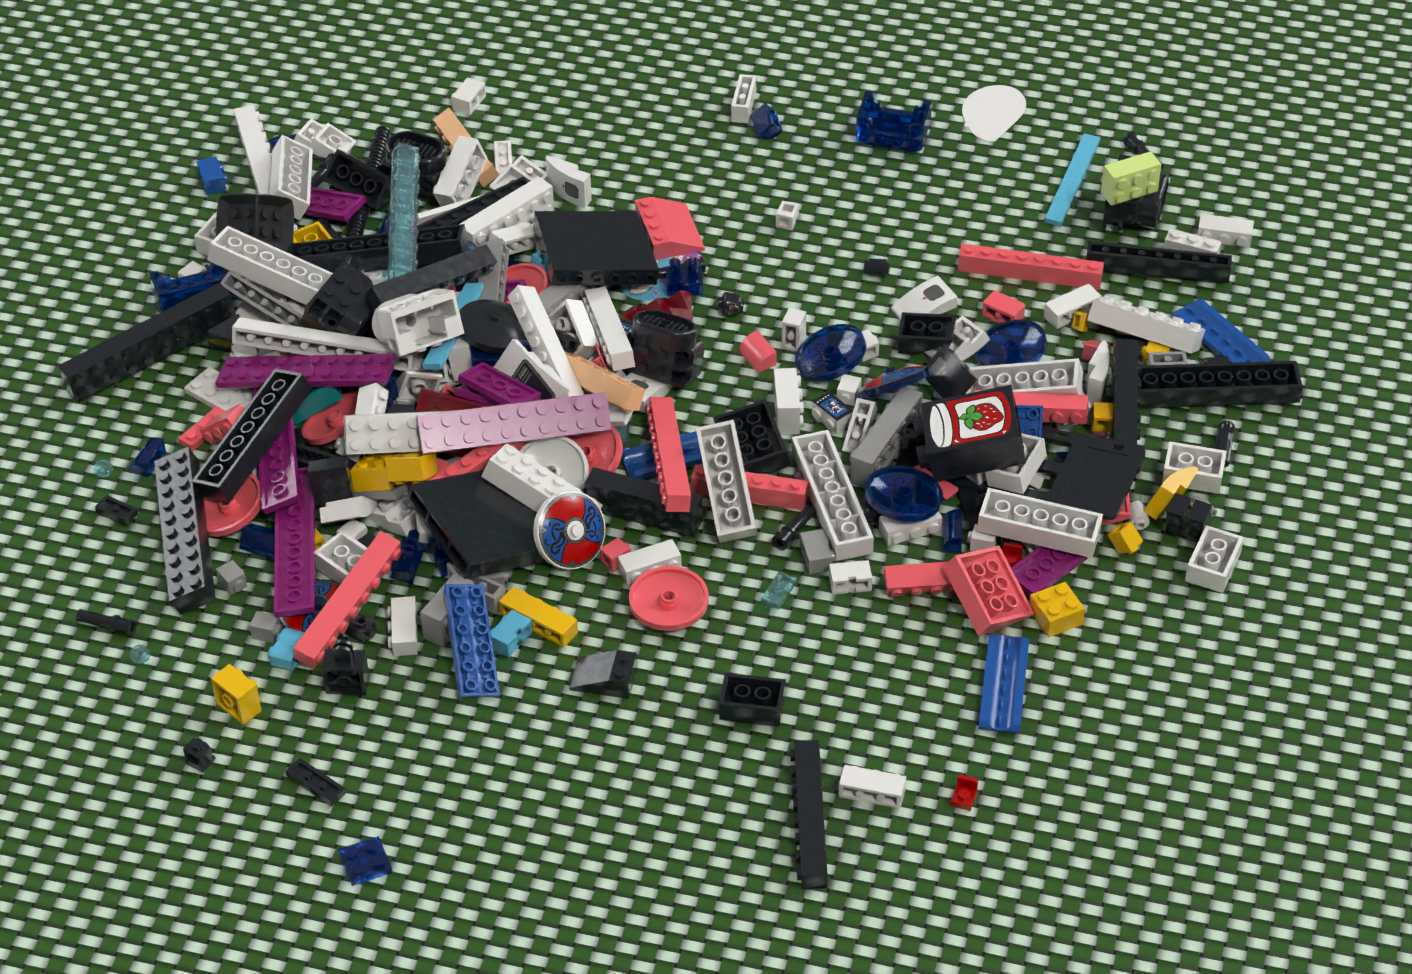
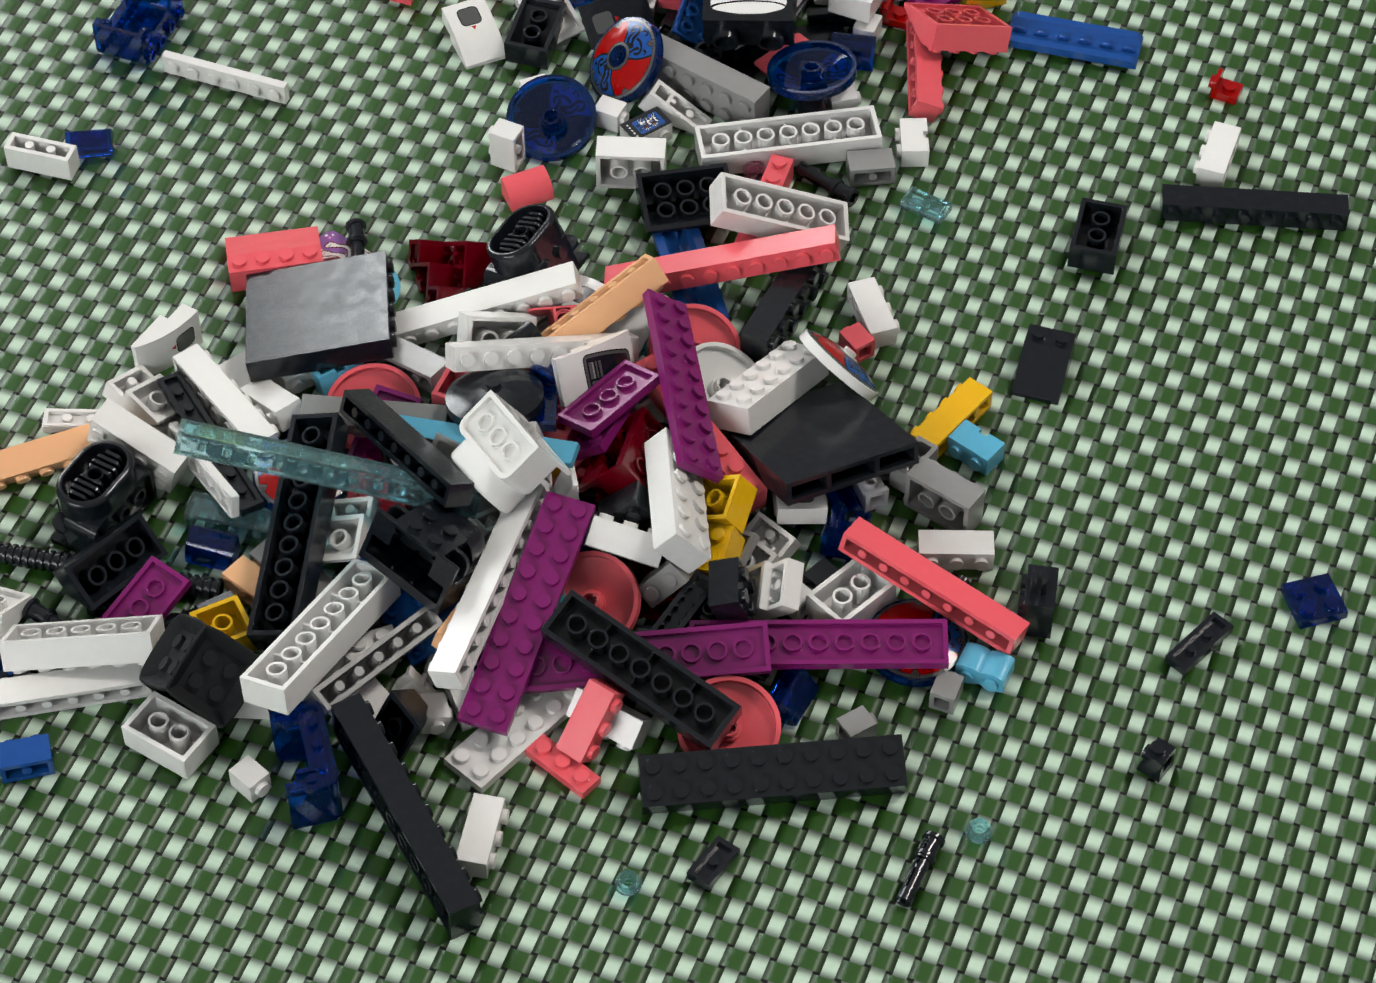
camera: 85 degrees left, 5 degrees up
clear blue brick [128,437,166,478] -> none
yellow brick [211,664,262,725] -> none
blue plate [444,584,500,697] -> none
coral dish [629,566,709,631] -> none
clear blue brick [666,257,703,297] -> none
black head [717,292,744,317] -> none
white brick [776,201,799,230] -> none
black brick [864,258,890,277] -> none
none -> white plate [162,50,290,104]
none -> white brick [457,793,510,879]

